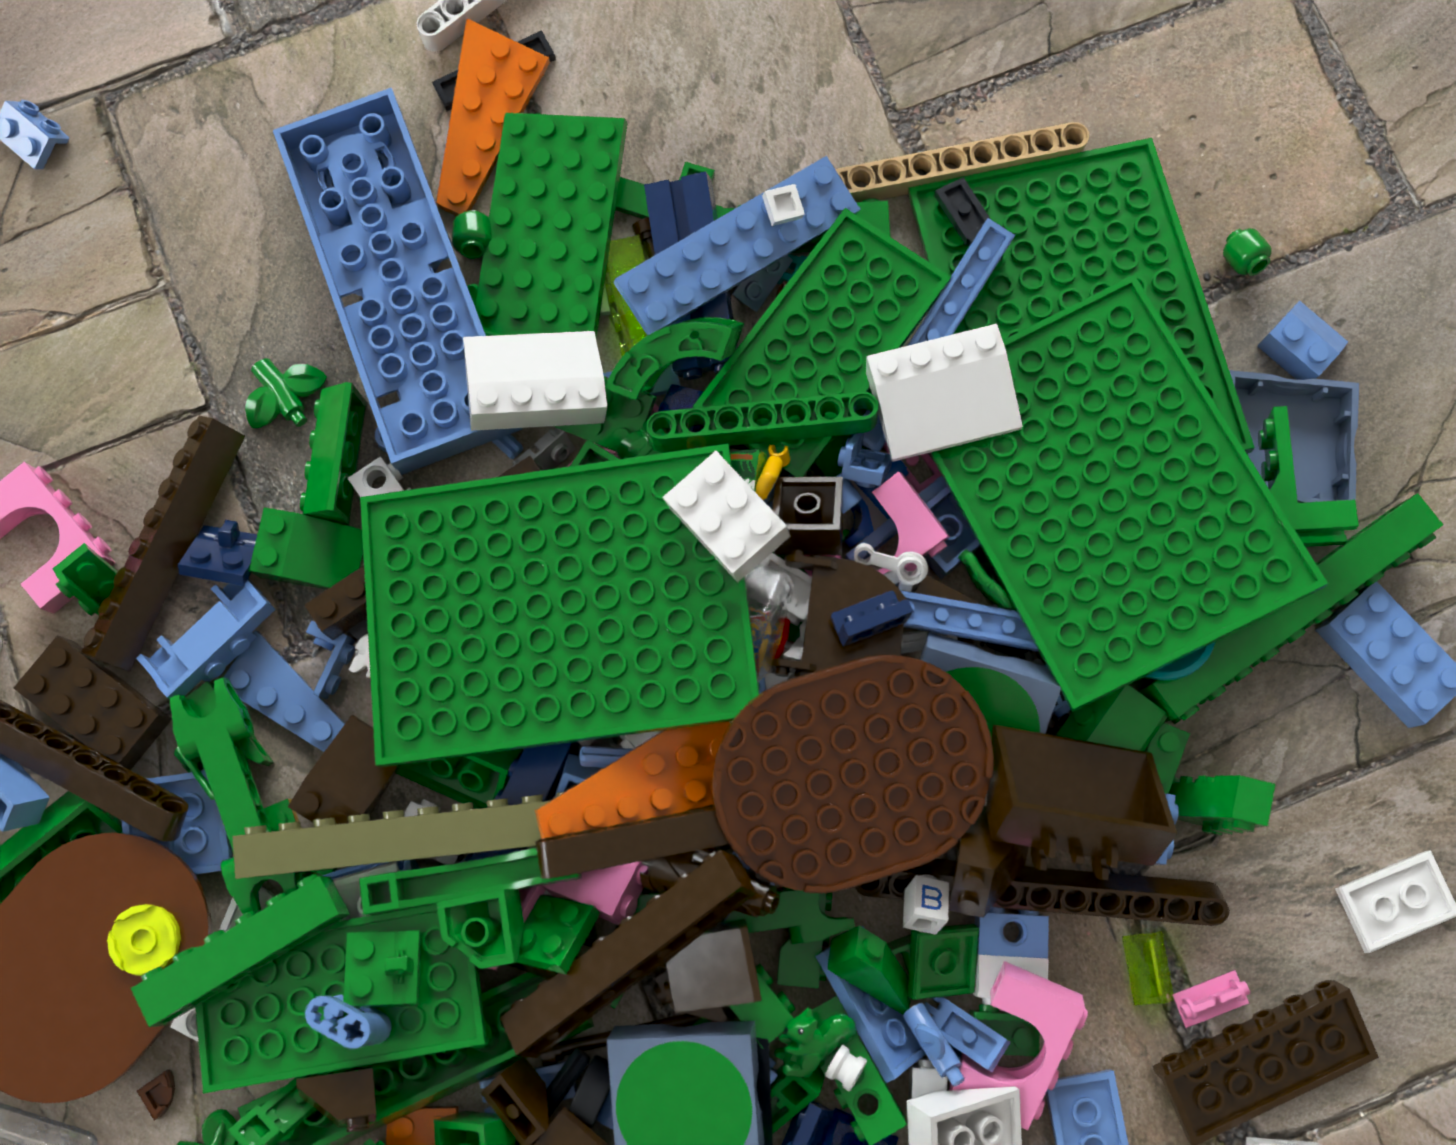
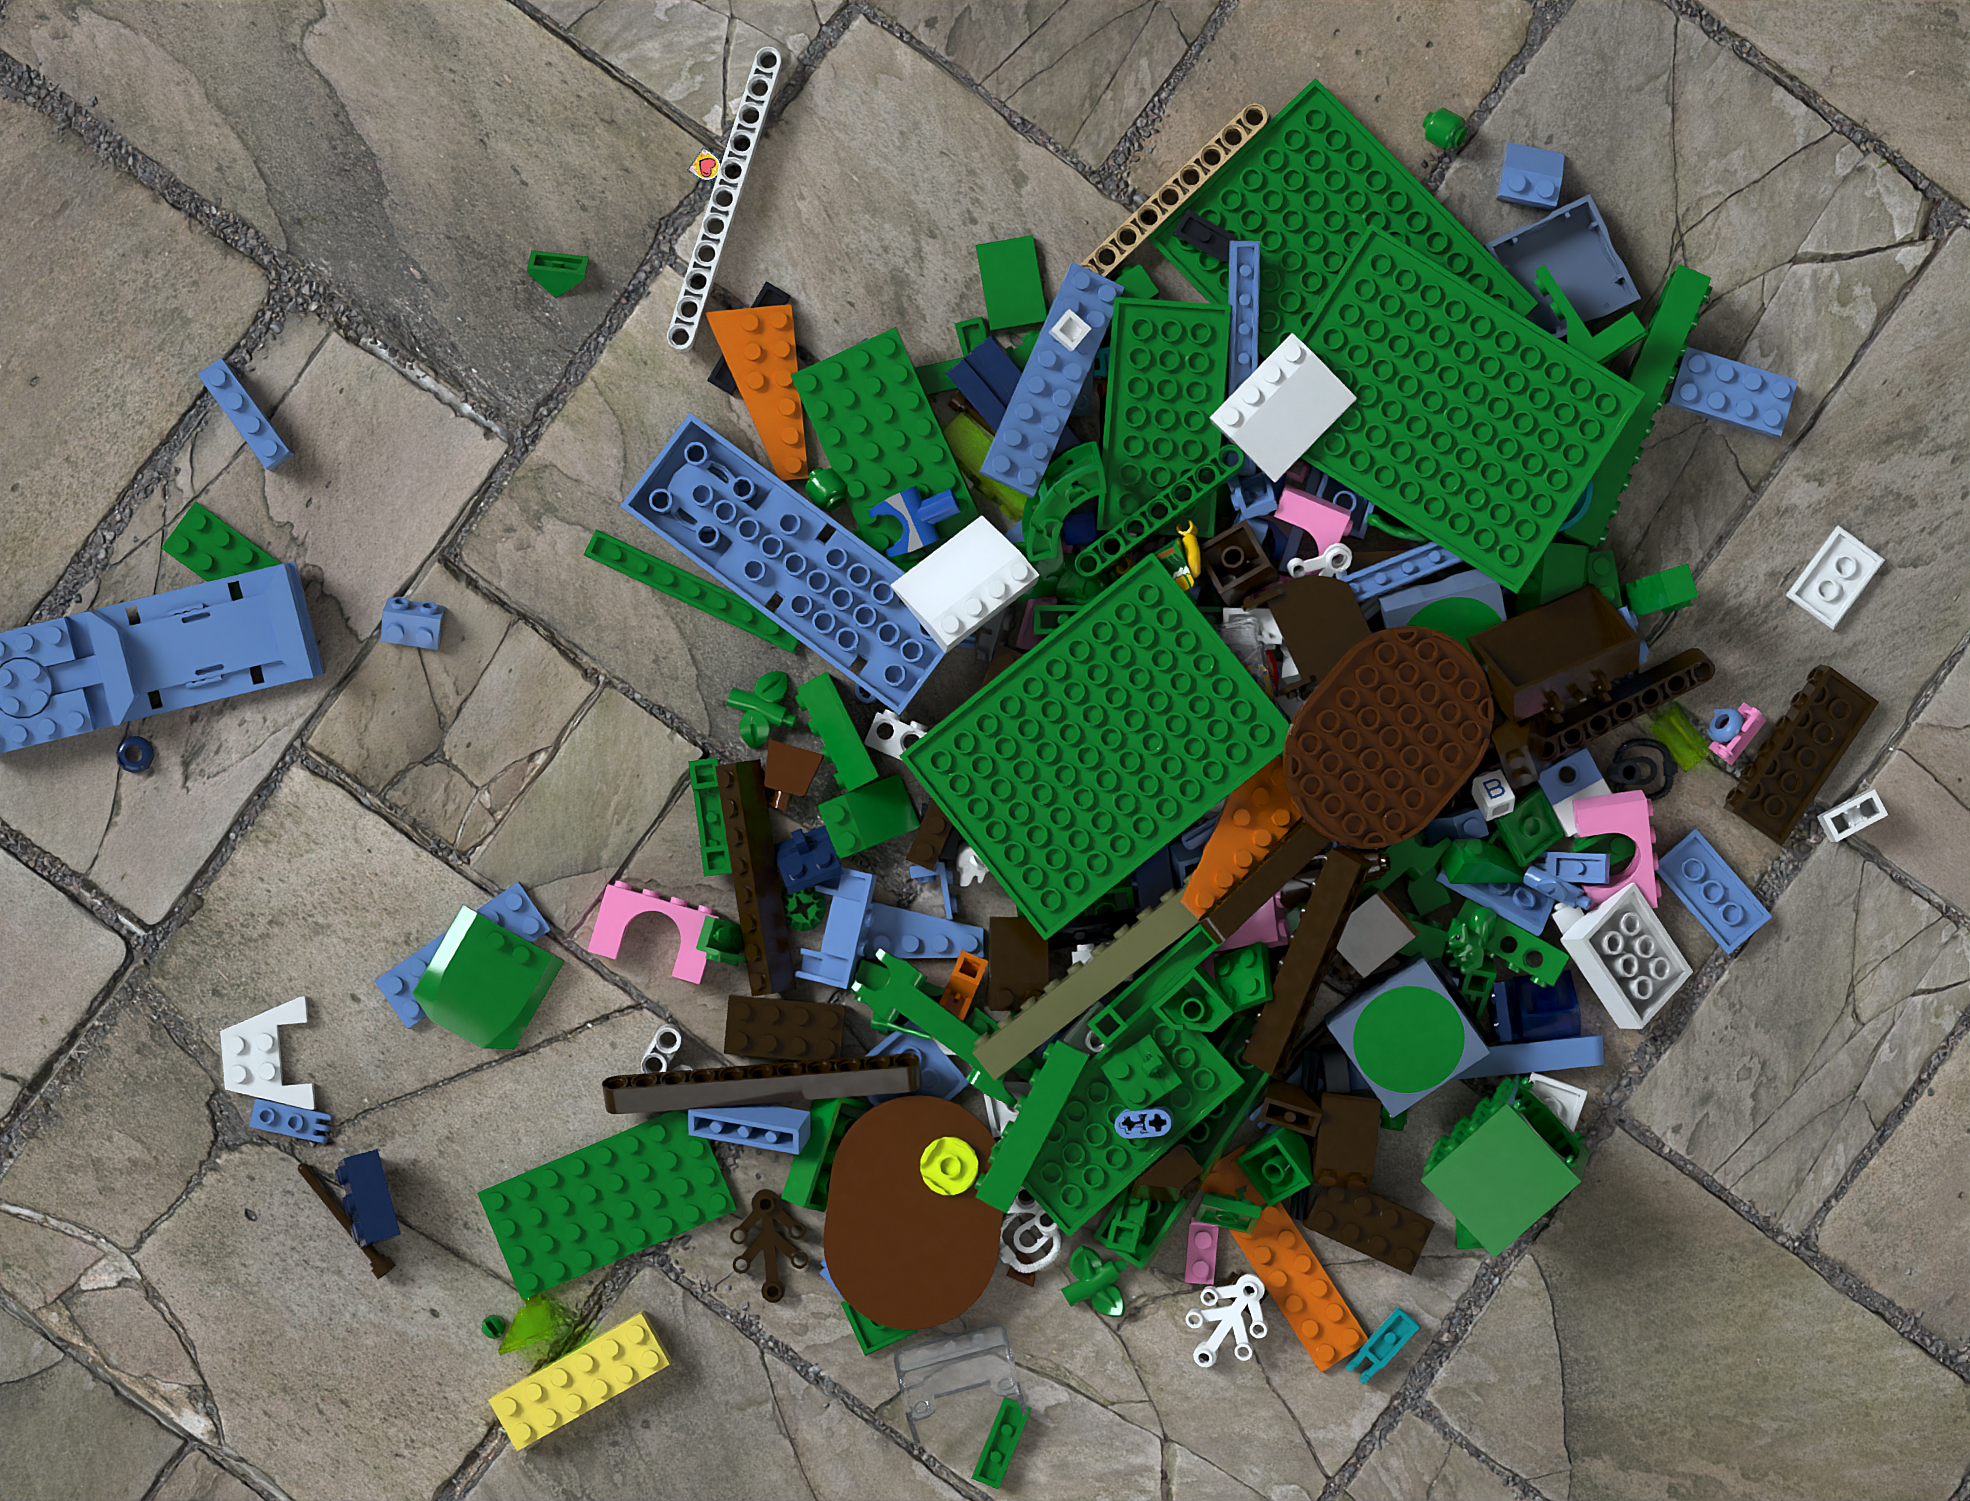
camera: 30 degrees left, 10 degrees up
white brick [663,451,790,583] -> none
white wheel [825,1045,867,1092] -> none
dark blue bracket [830,591,913,647] -> none
none -> green tile [584,529,800,654]
none -> green slope [688,757,732,877]
none -> reddish brown torso [764,740,824,811]
none -> green gear [782,887,826,931]
none -> blue connector [868,486,961,557]
none -> orange brick [939,950,988,1021]
none -> green tile [976,235,1047,332]
none -> white piece [998,1209,1062,1273]
none -> black tile [1048,908,1137,950]
none -> medium blue slope [1423,801,1489,846]
none -> black piece [1606,738,1678,801]
none -> medium blue piece [1706,708,1743,743]

